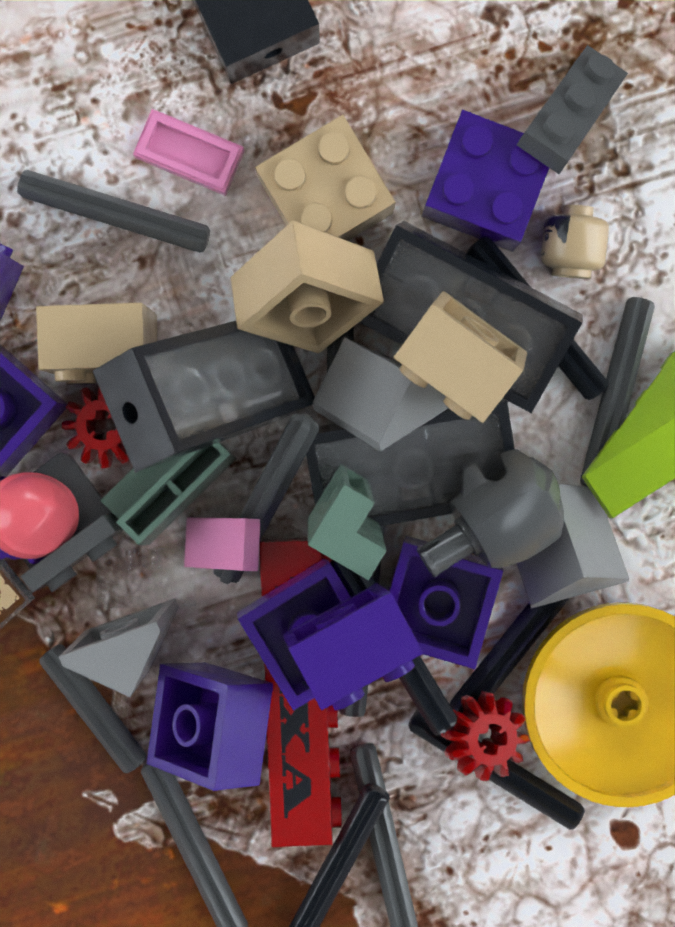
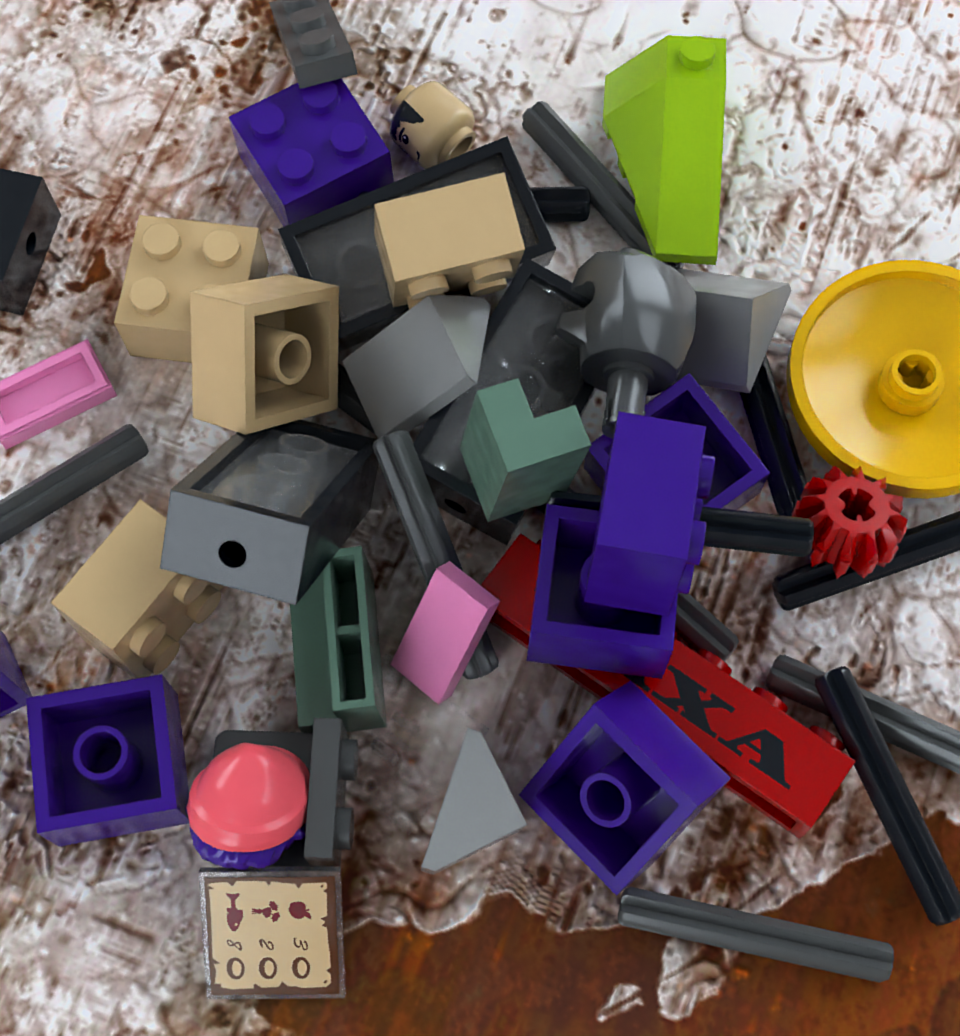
camera: 50 degrees left, 20 degrees down
dark grey axle [39,644,146,774] -> none
red gear [62,387,130,468] -> none

